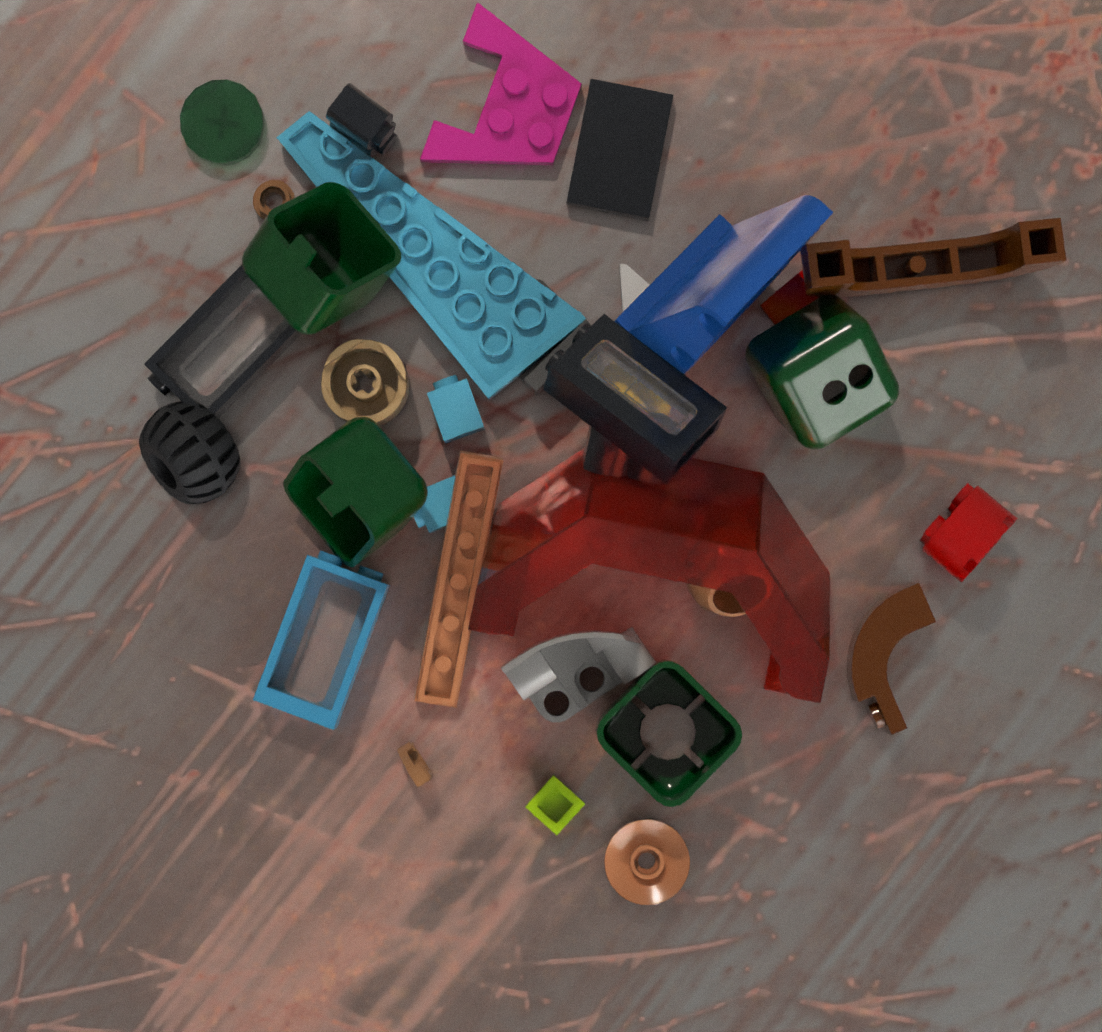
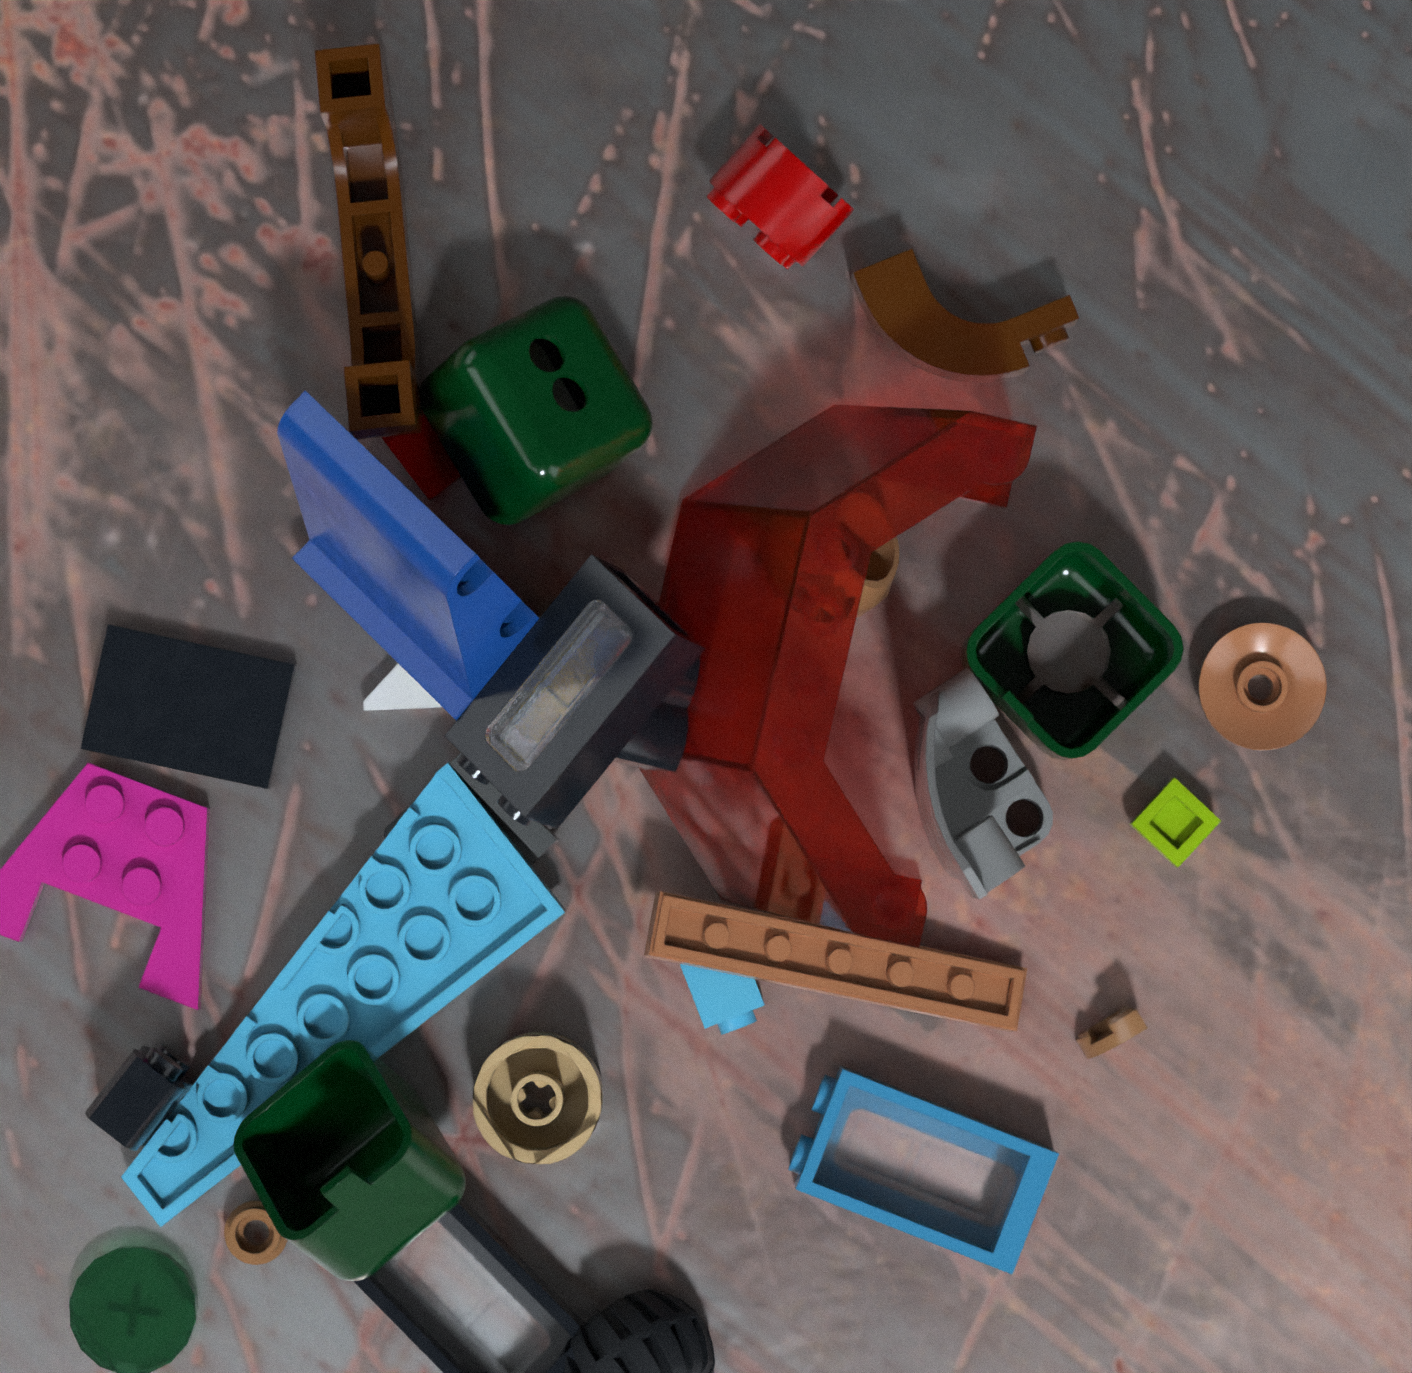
camera: 90 degrees left, 0 degrees up
dark green piece [283,417,428,567] -> none
medium azure brick [427,375,485,444] -> none

